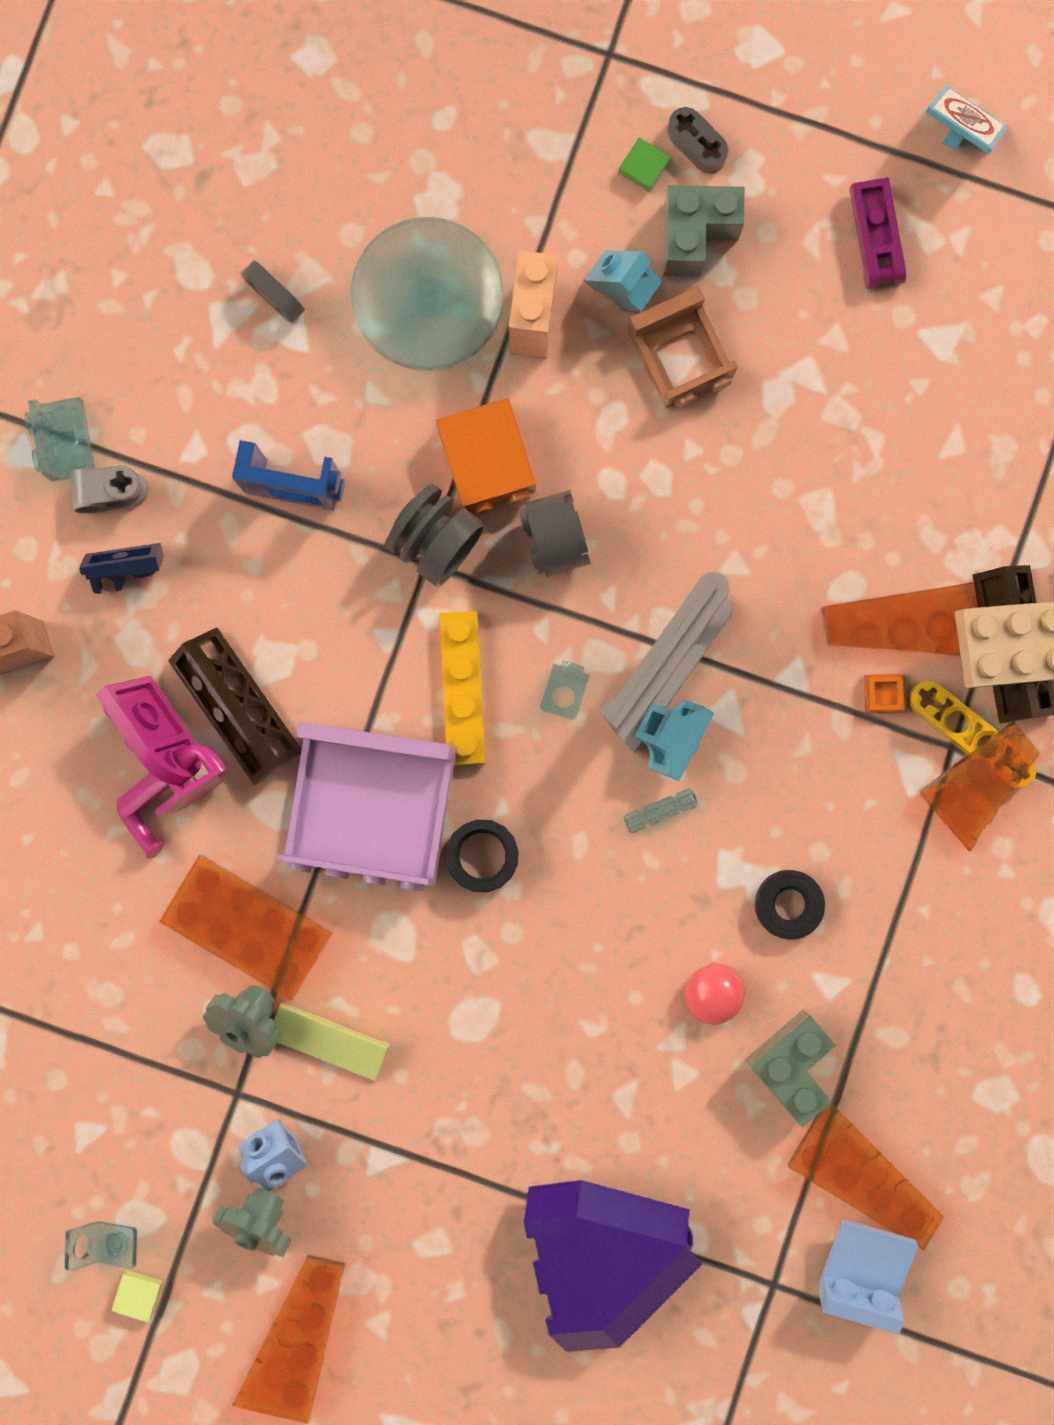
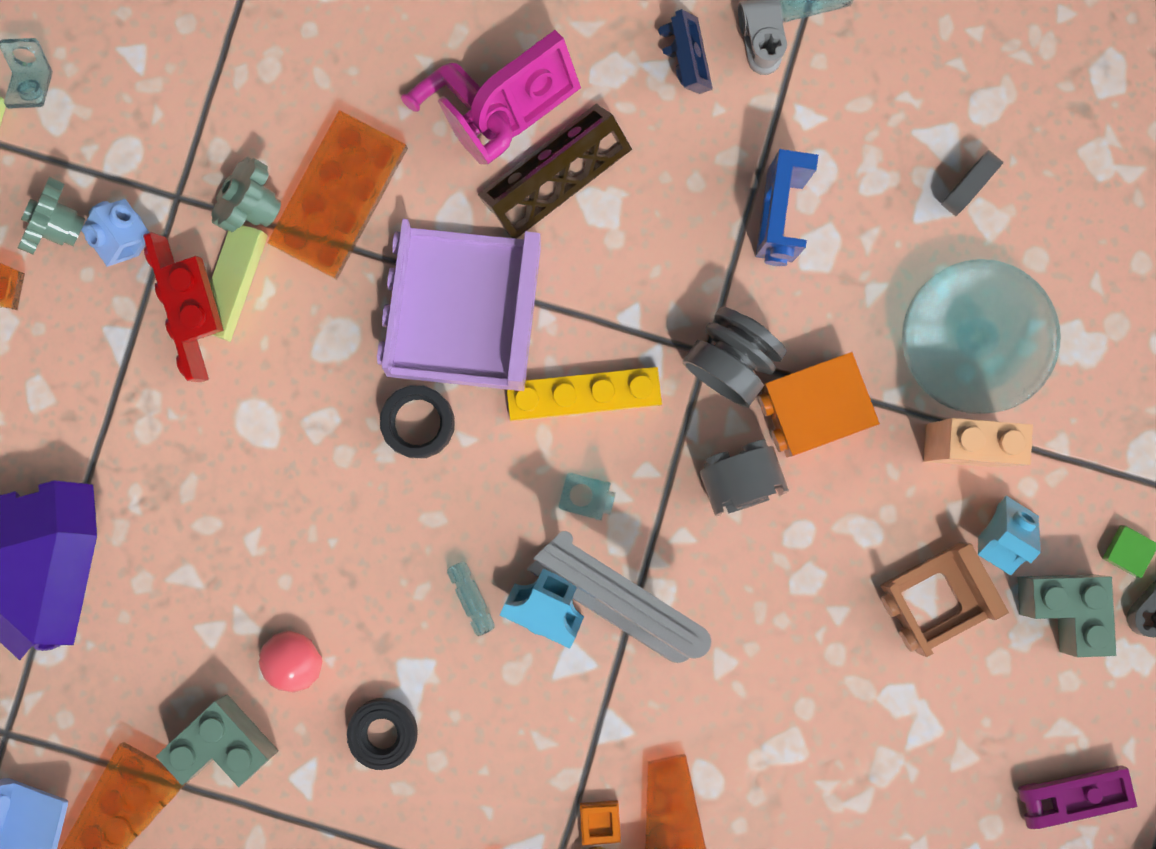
camera: 85 degrees right, 0 degrees up
none -> red bracket [143,232,224,382]

